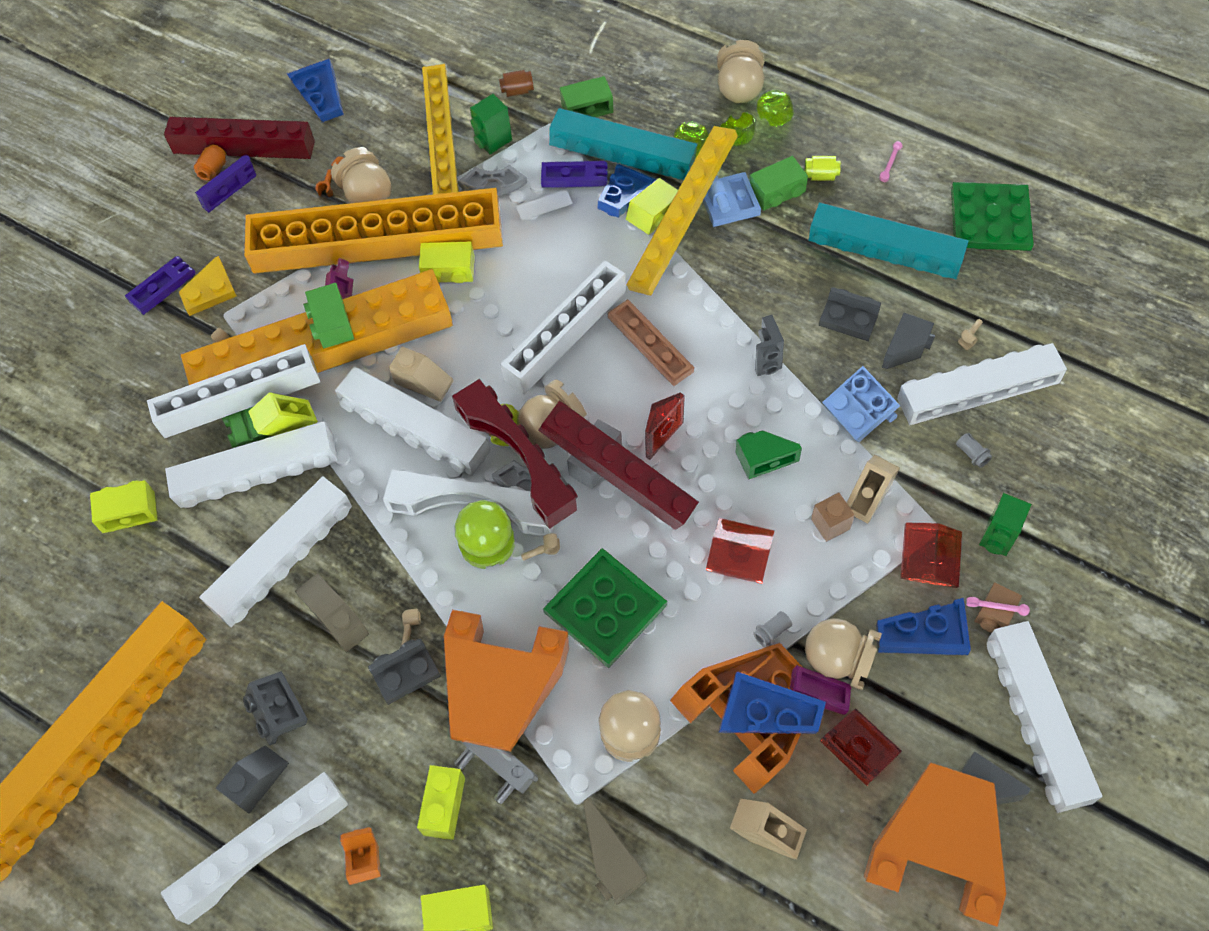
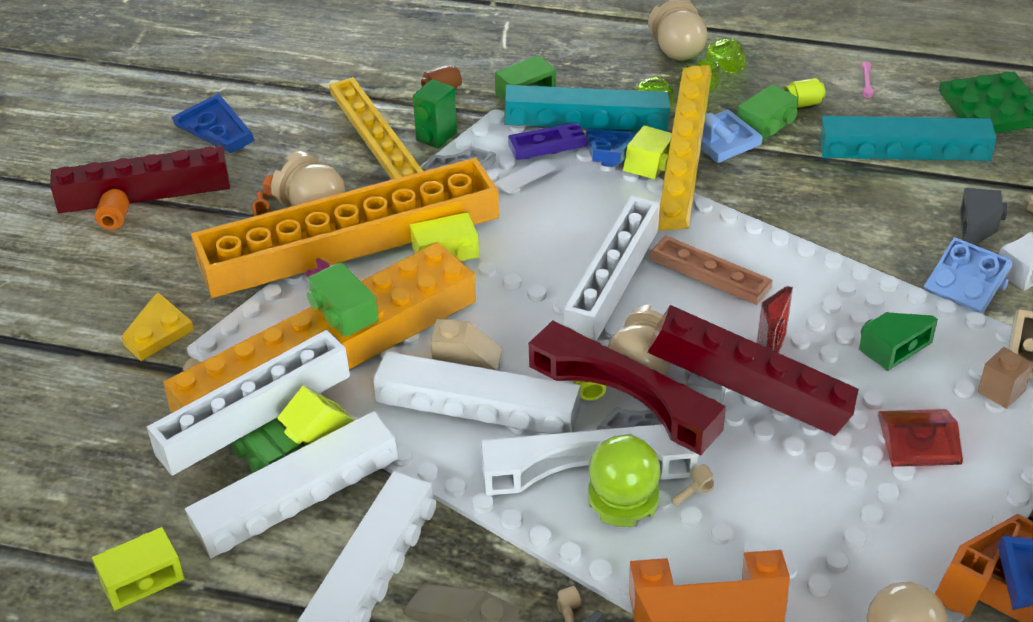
camera: 20 degrees left, 20 degrees down
dark purple hinge [125,256,195,315] -> none
dark purple hinge [195,155,257,213] -> none
green plate [543,548,667,668] -> none
light grey pin [753,611,792,647] -> none
dark grey bracket [755,315,784,376] -> none
dark grey bracket [819,287,881,341] -> none

